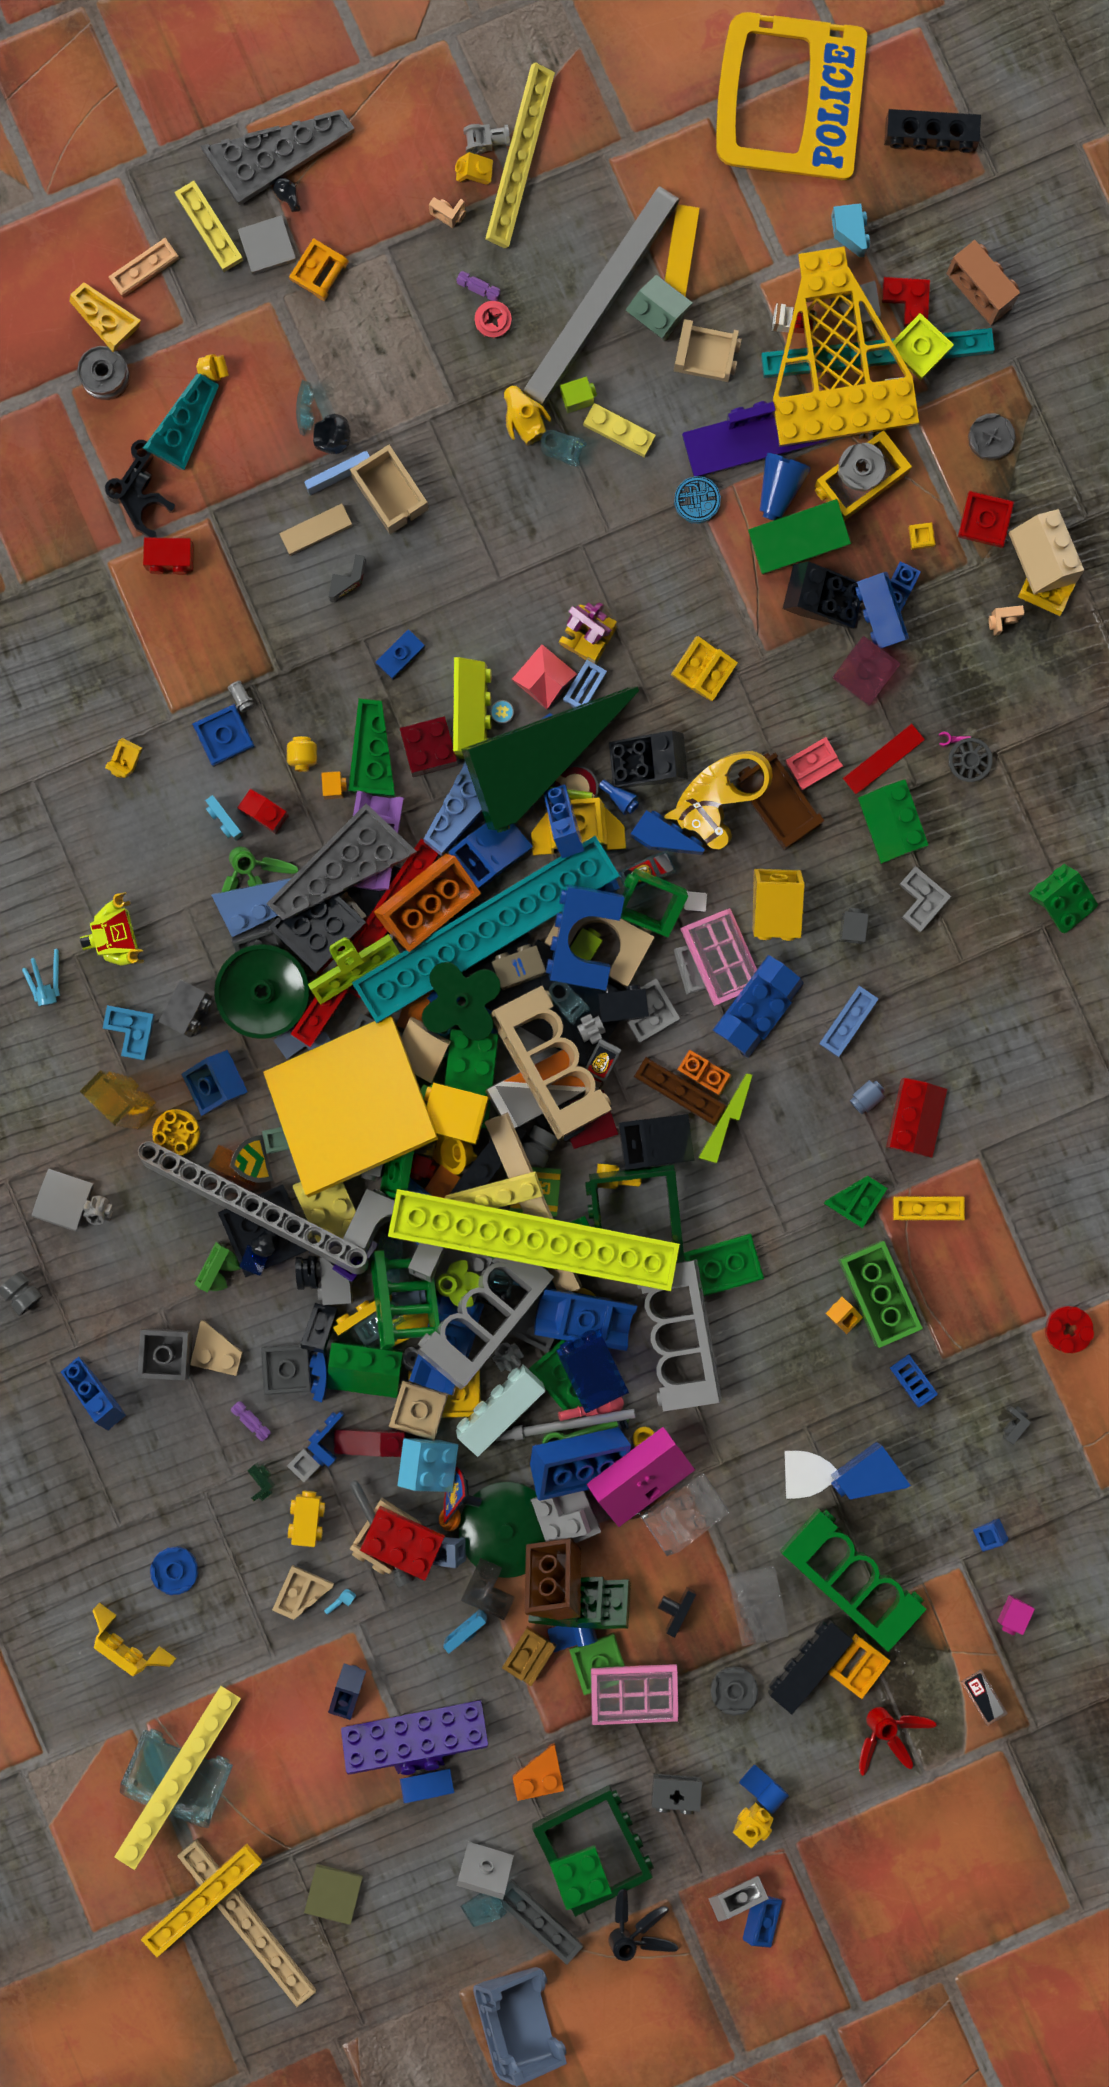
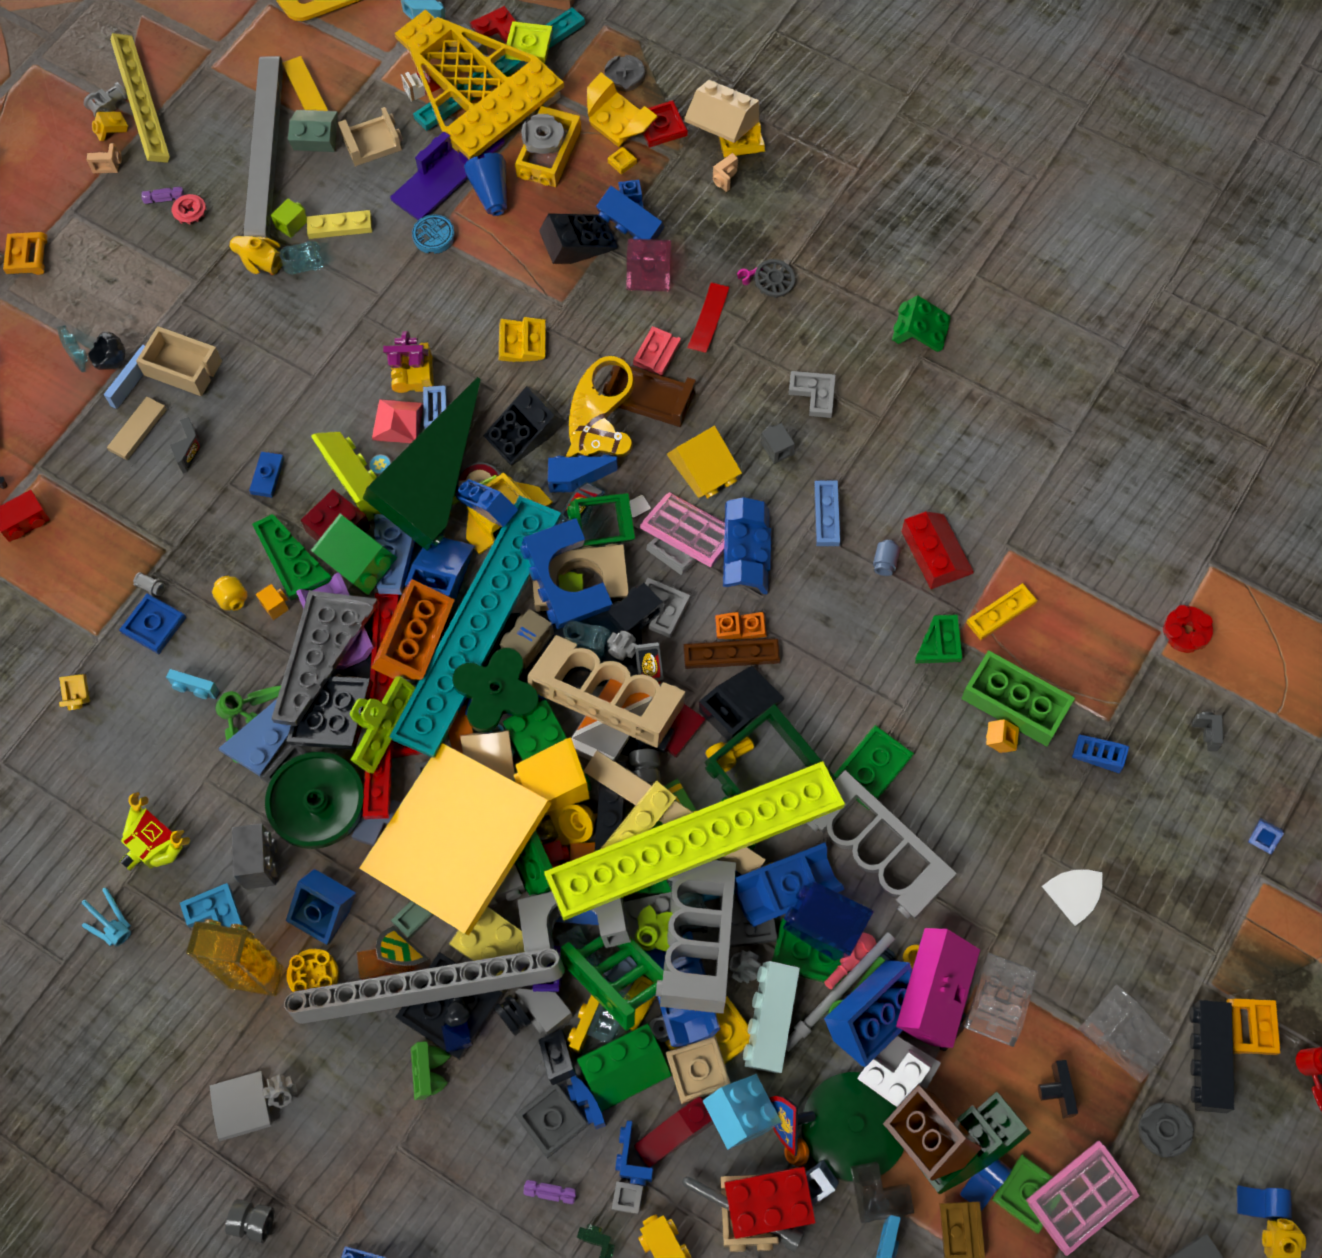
camera: 30 degrees left, 20 degrees down
flat silver brick [137,1329,192,1380] -> none
tan wing [190,1320,243,1376] -> none
red slope [237,789,289,834] -> none
blue cone [599,779,639,815] -> none
lime slope [698,1074,752,1163] -> none
green tile [748,499,851,575] -> none
green fence [780,1509,927,1652] -> none
blue slope [831,1441,911,1499] -> none
green slope [858,779,929,864] -> none
none -> green slope [311,514,397,595]
none -> yellow piece [587,73,658,147]

